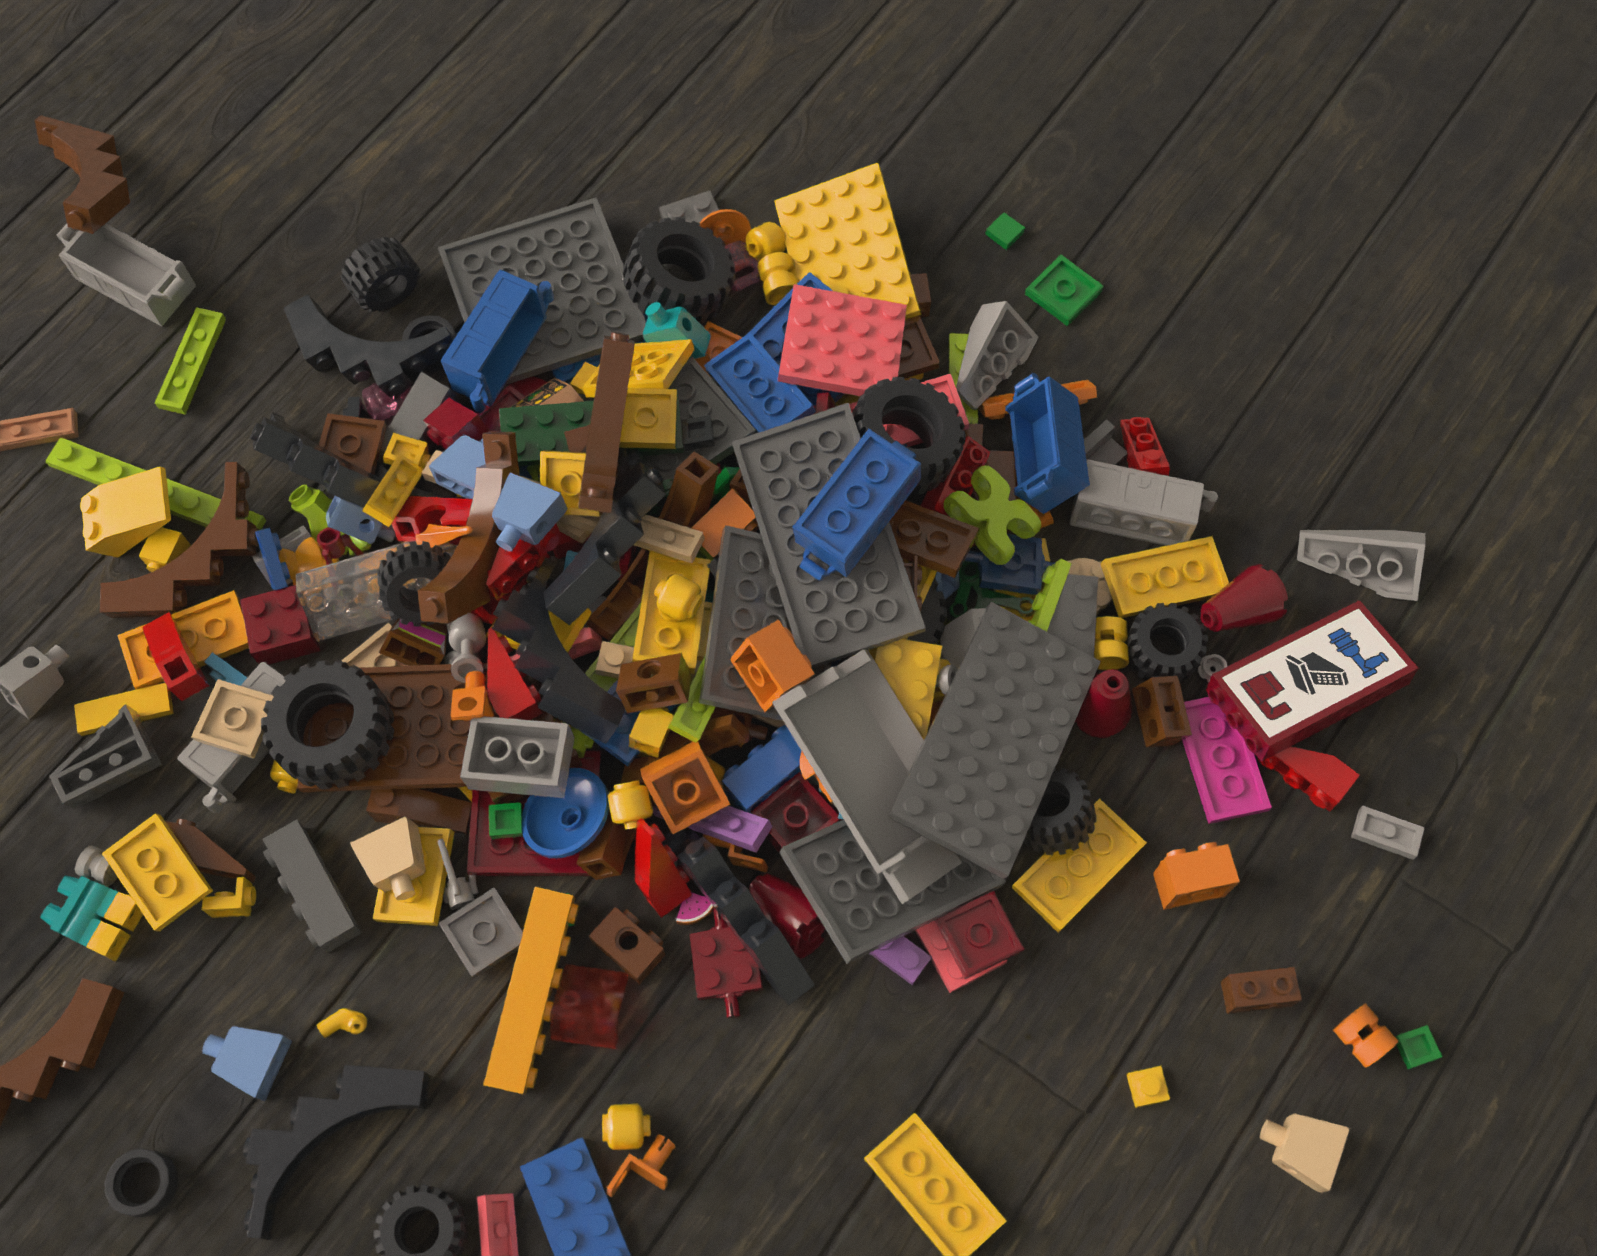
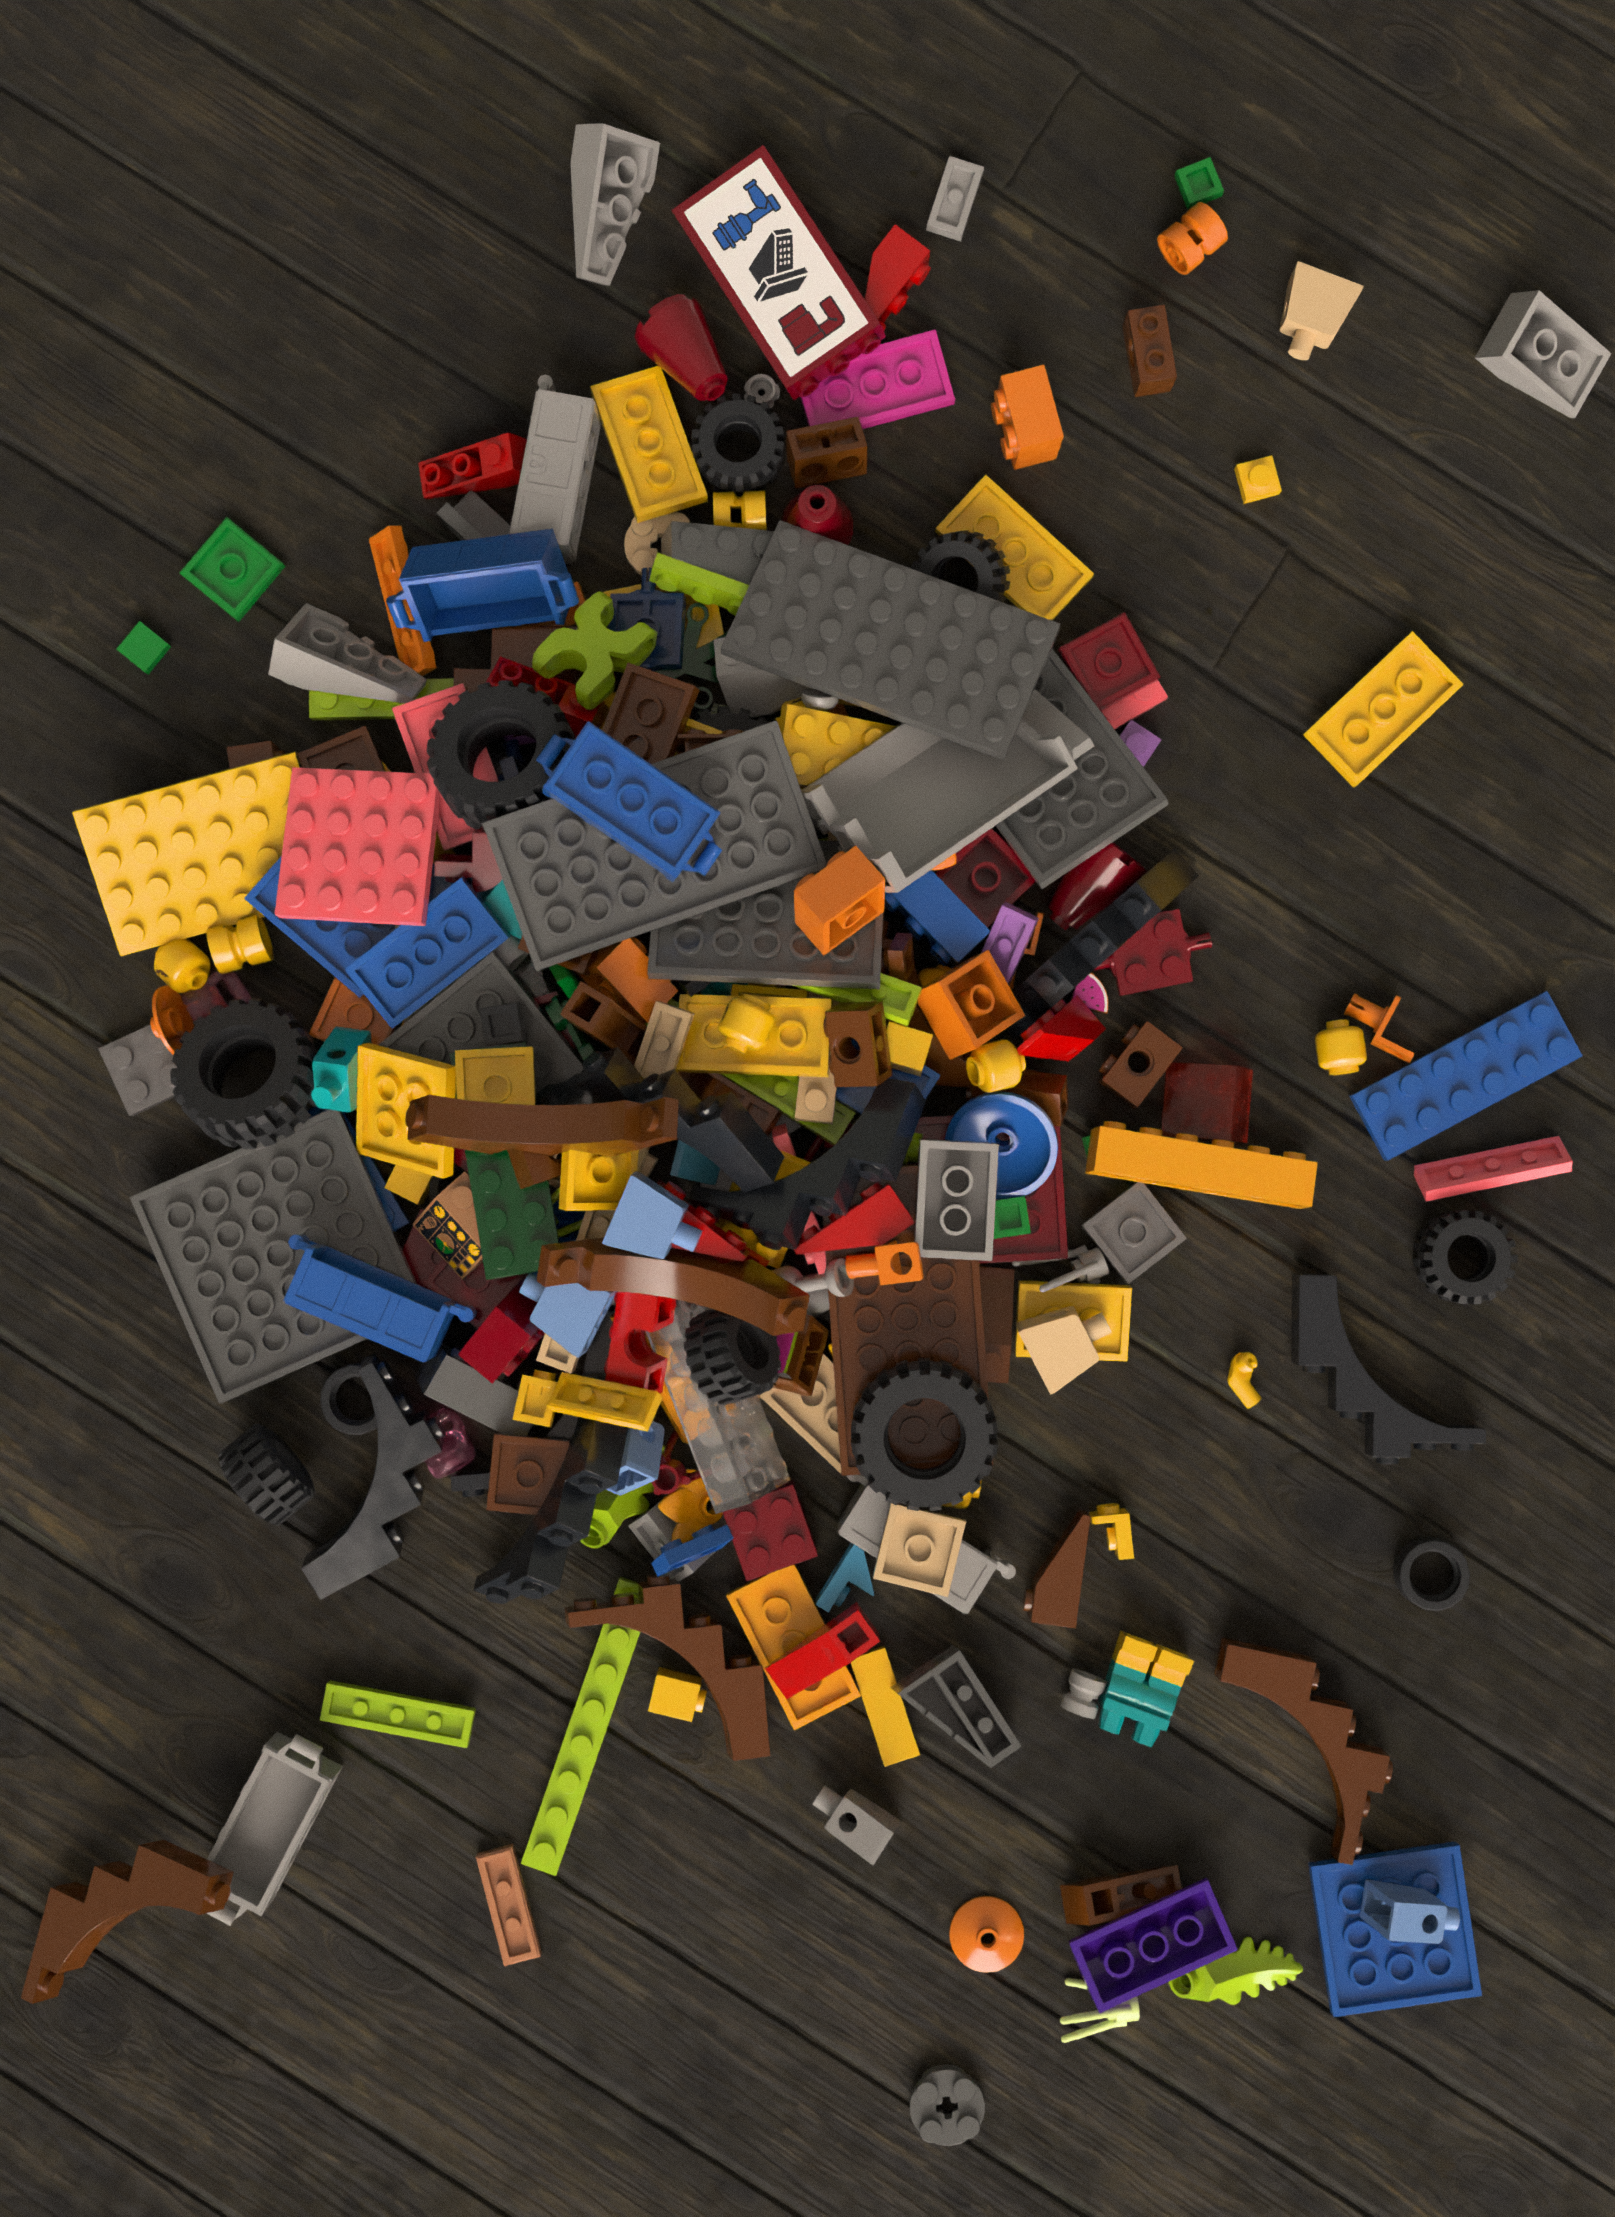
camera: 95 degrees left, 20 degrees up
yellow slope [80,467,171,558] -> none
yellow plate [102,813,213,931] -> none
medium blue torso [203,1026,292,1101] -> none
dark grey brick [263,819,362,953] -> none
orange piece [416,524,473,548] -> none

